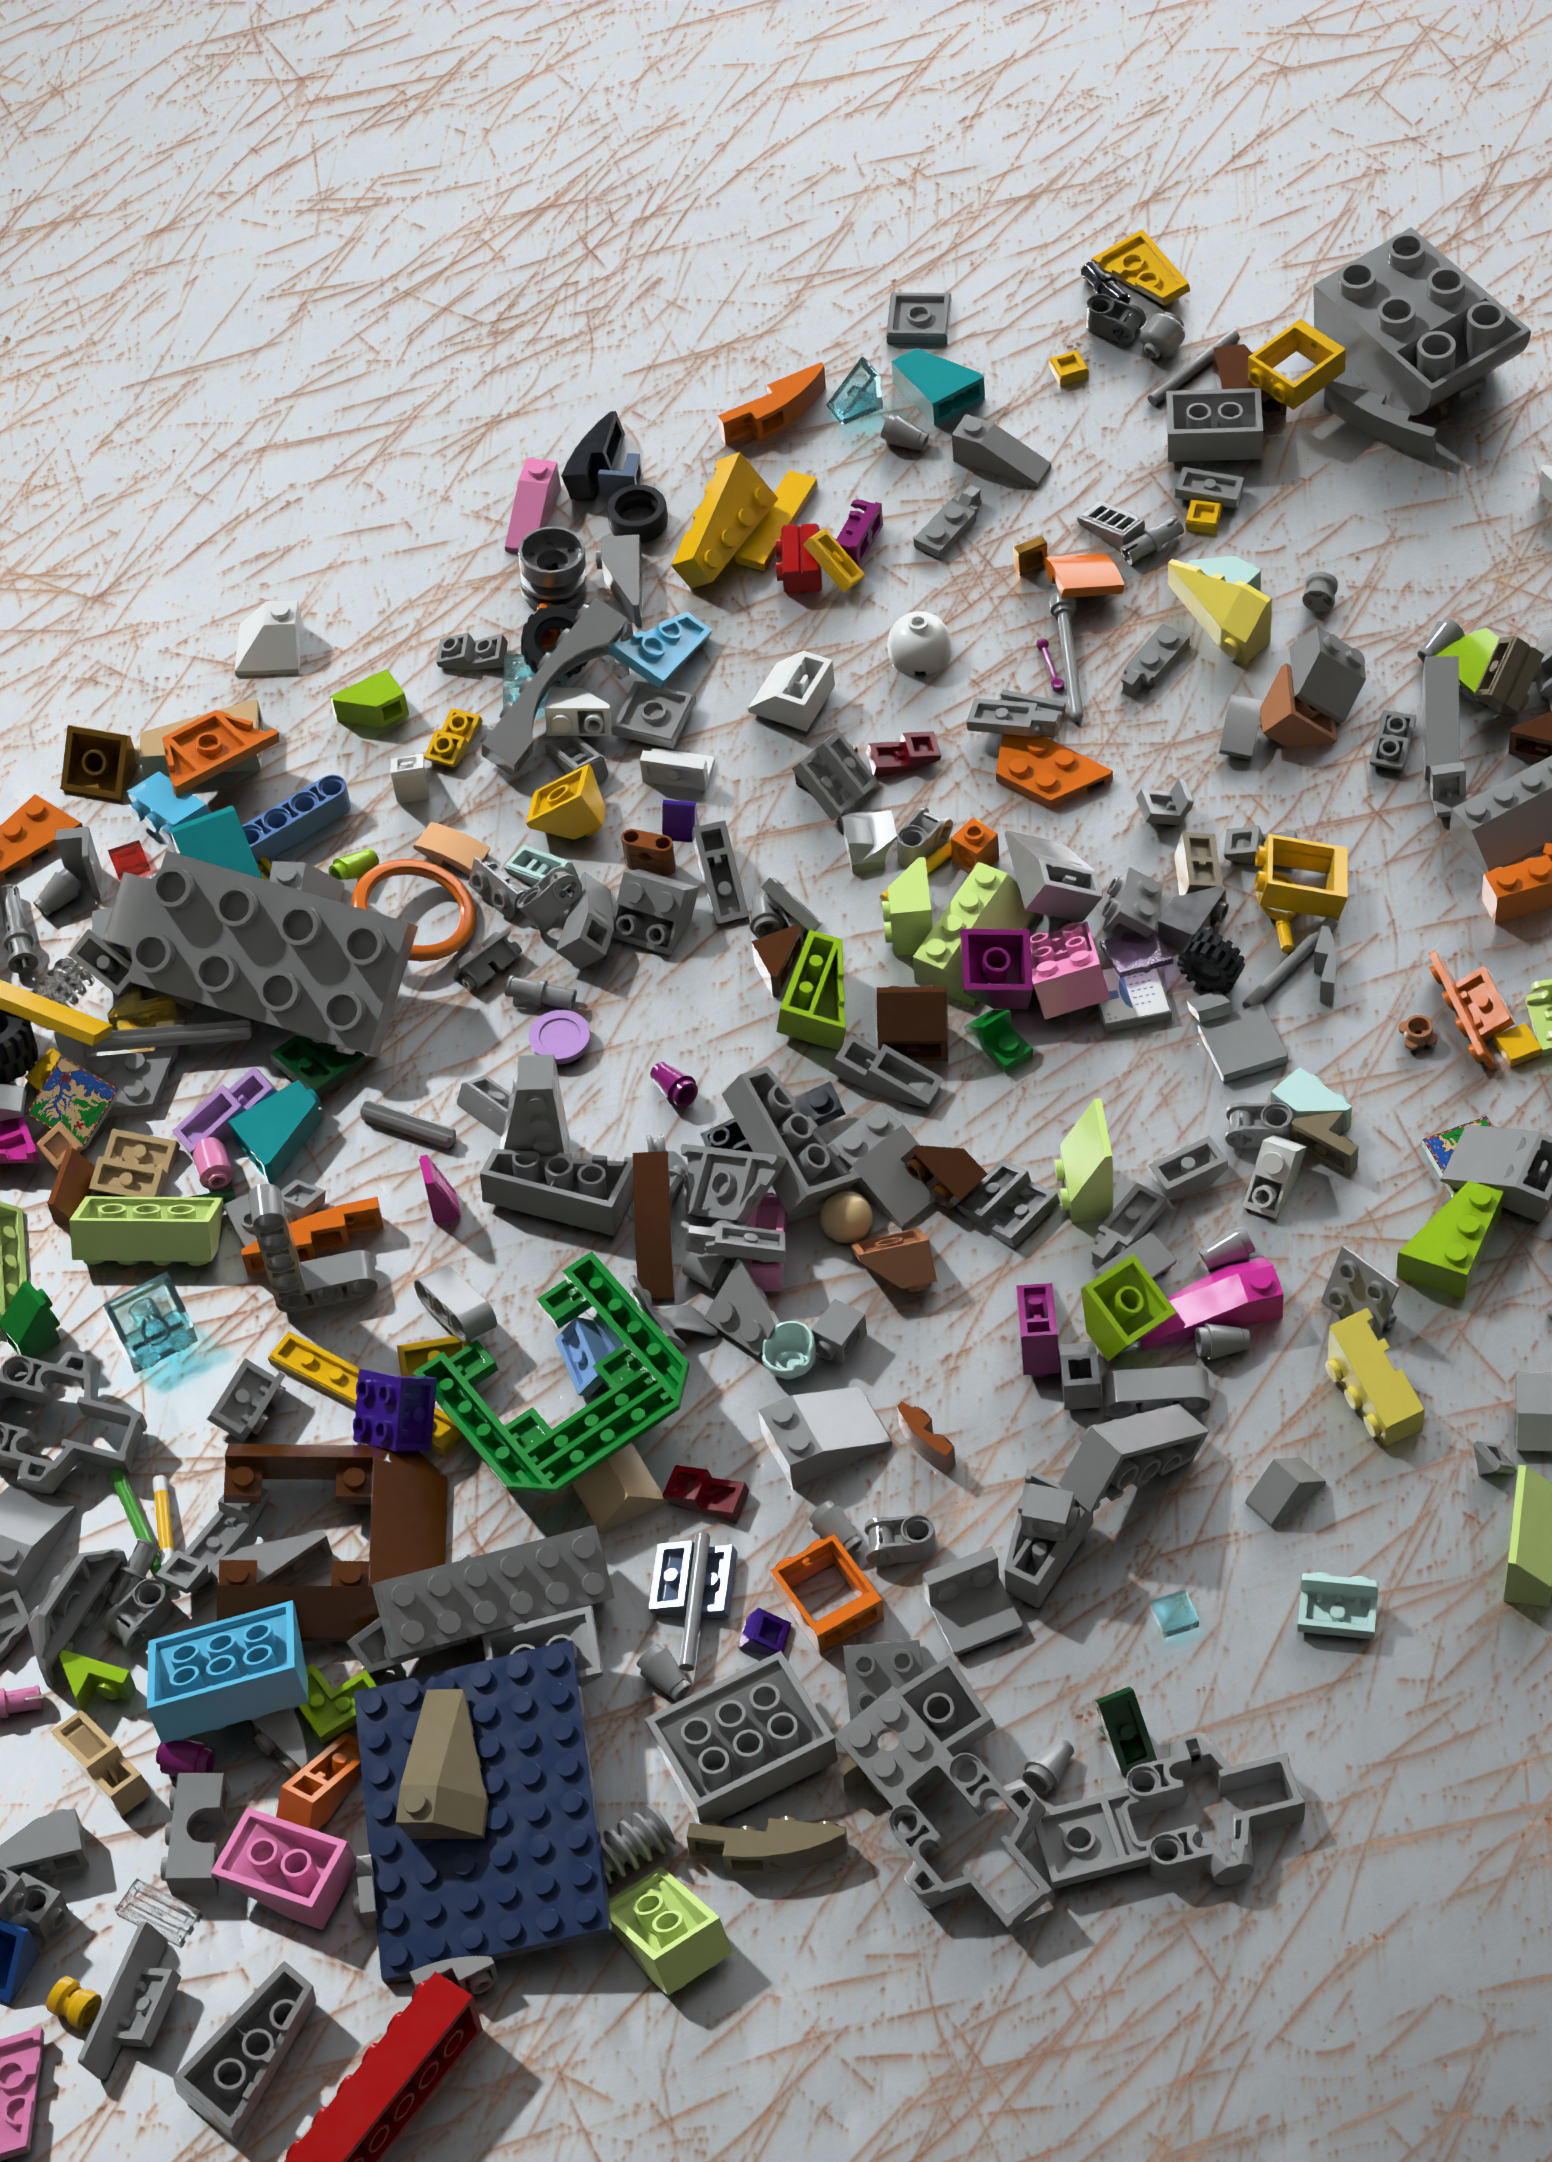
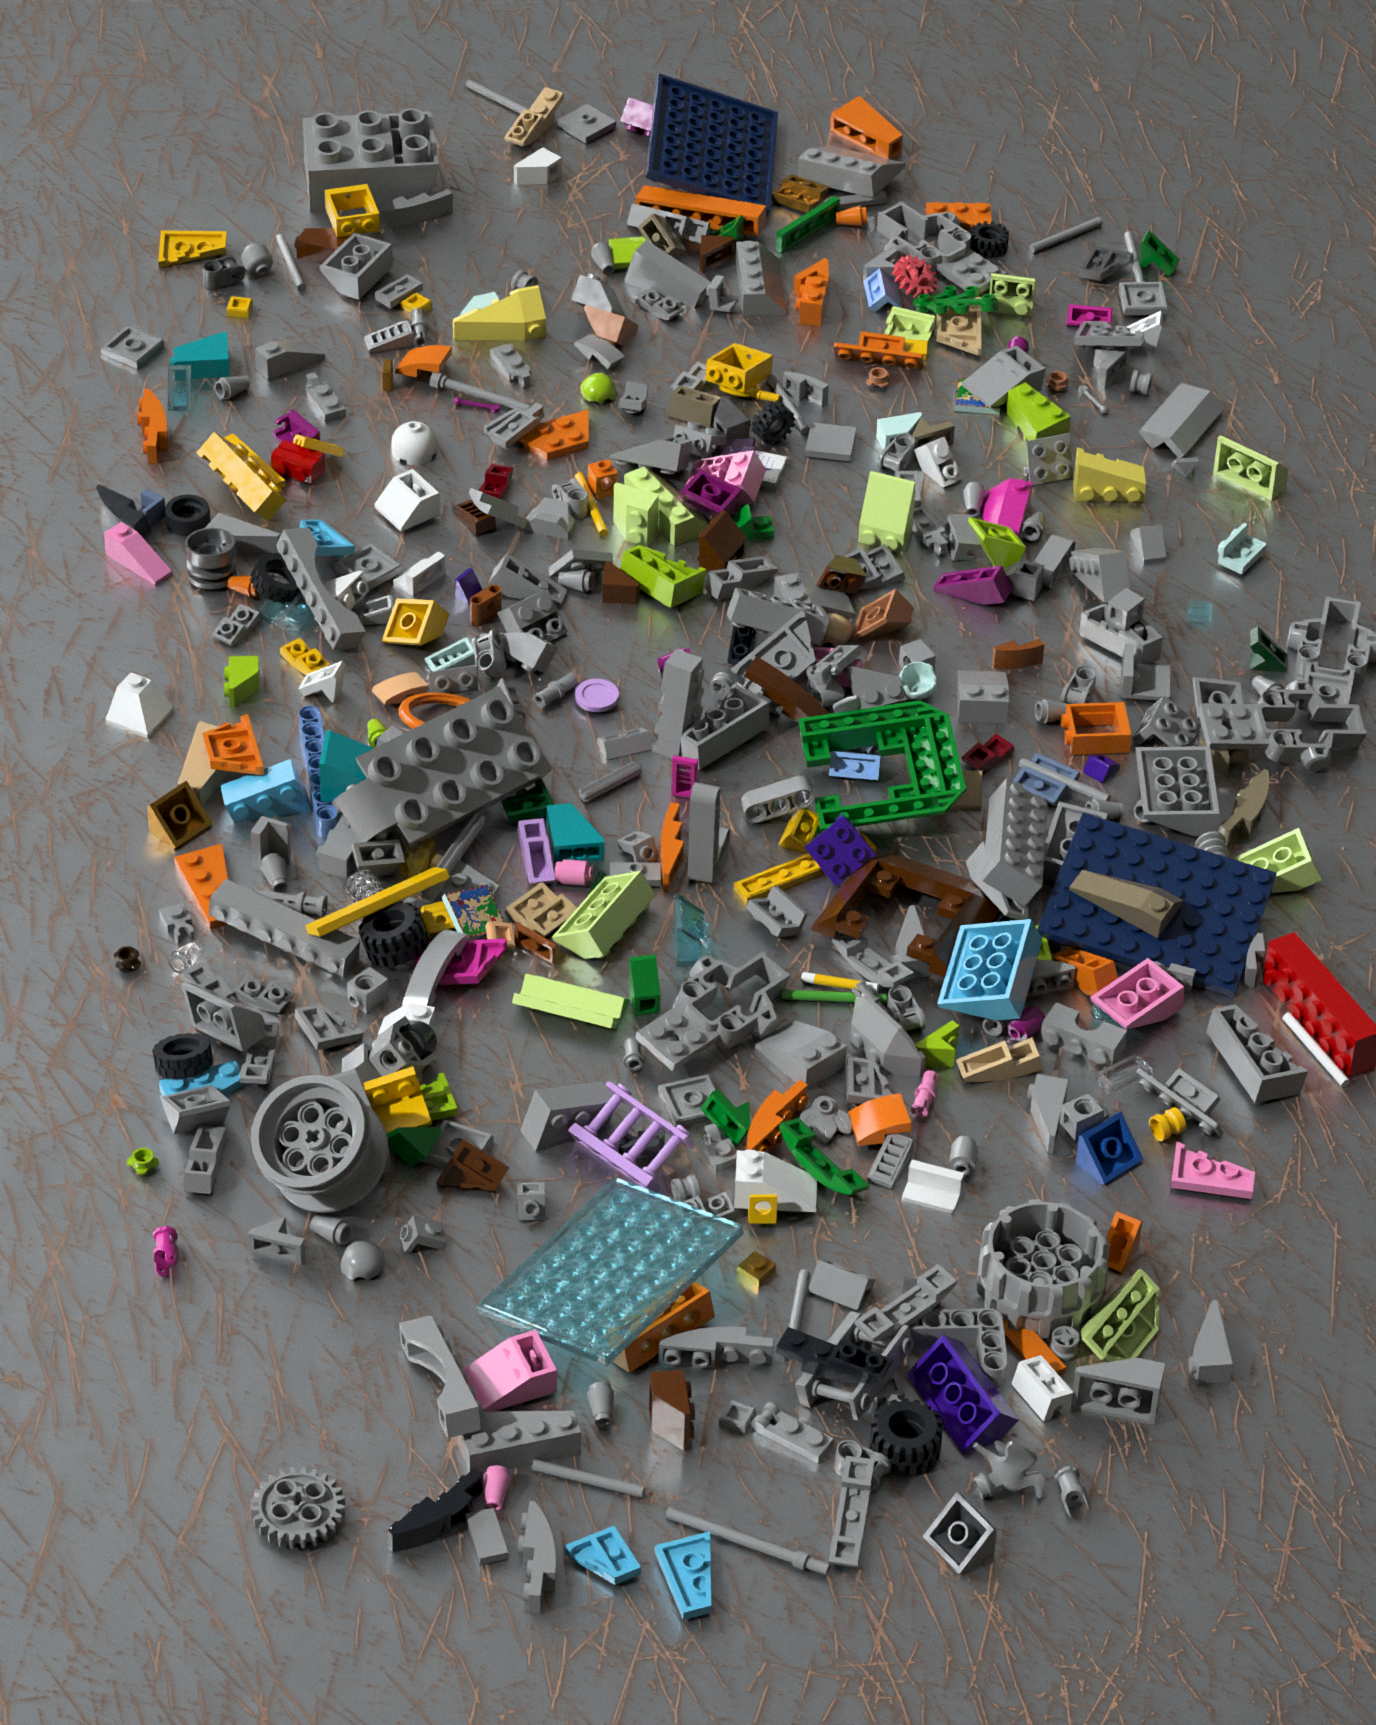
camera: 70 degrees left, 10 degrees down
black pin [1081,261,1130,304] -> none
light grey tile [1187,990,1233,1023] -> none
none -> lime hair [580,373,617,404]

